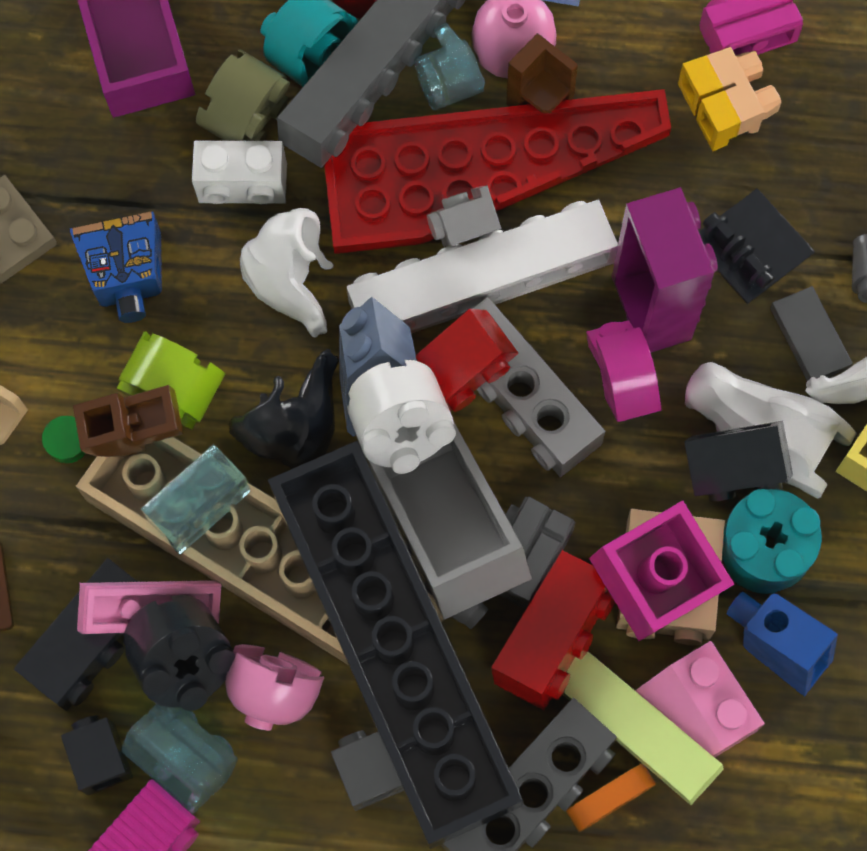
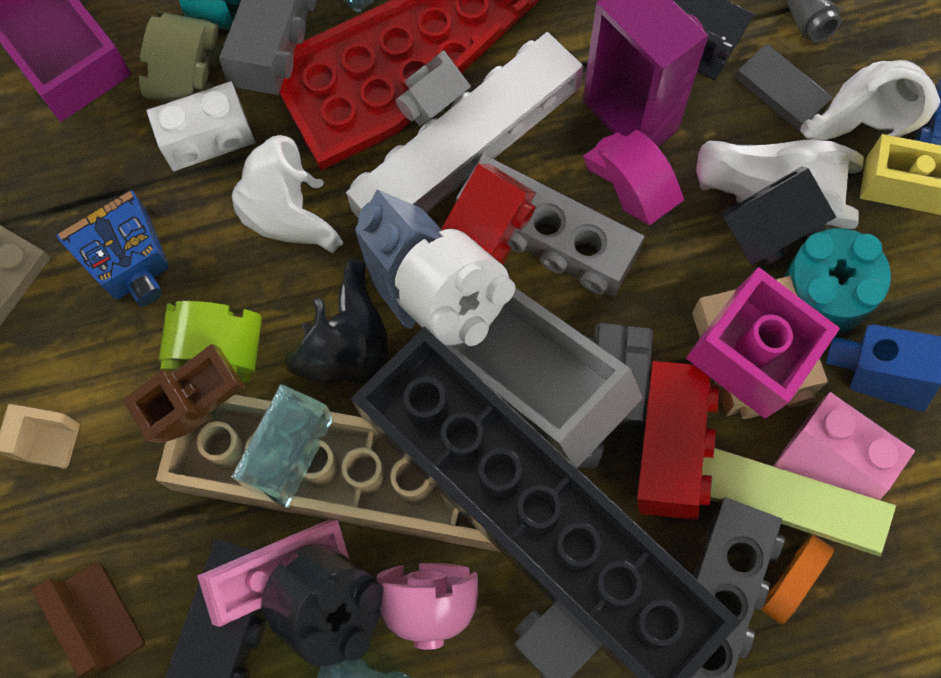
camera: 20 degrees left, 0 degrees up
green tile [42,416,86,463] -> none

